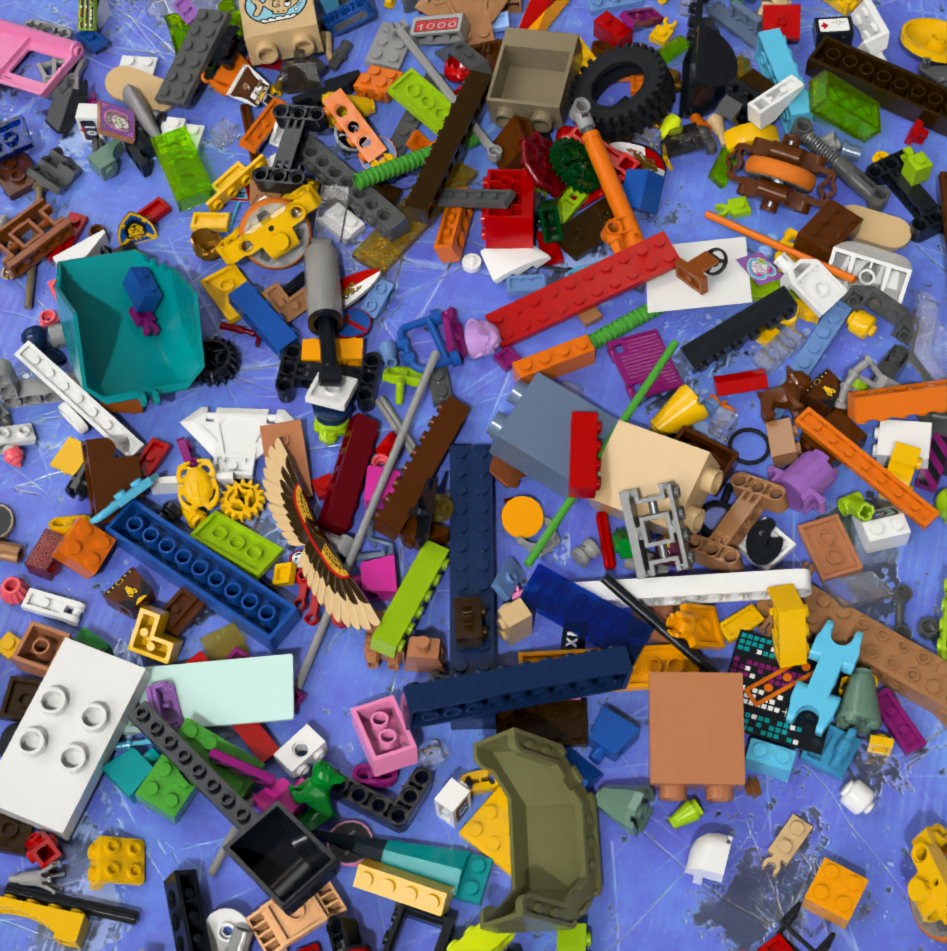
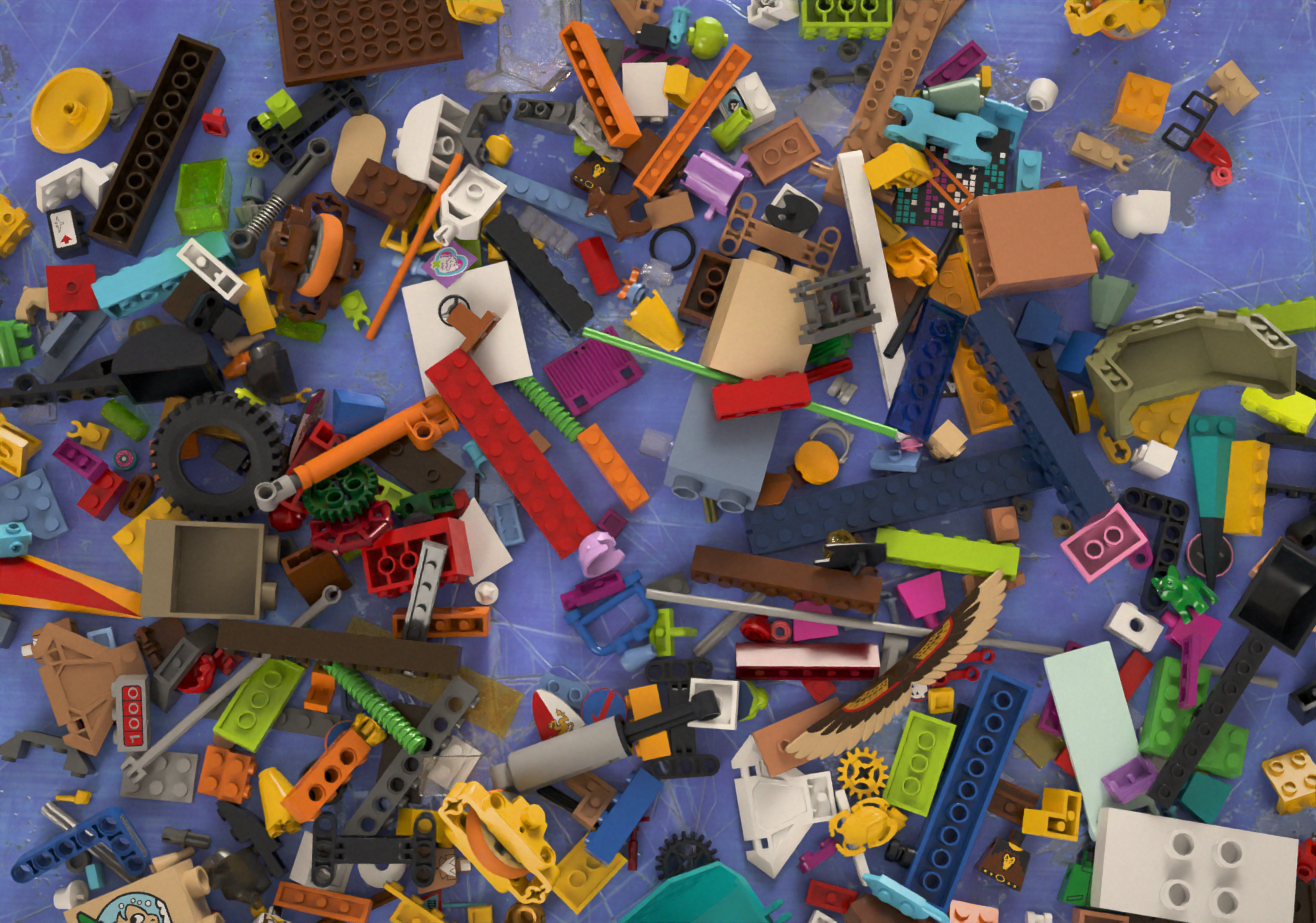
camera: 110 degrees left, 20 degrees up
dark brown brick [453,597,487,648] -> none

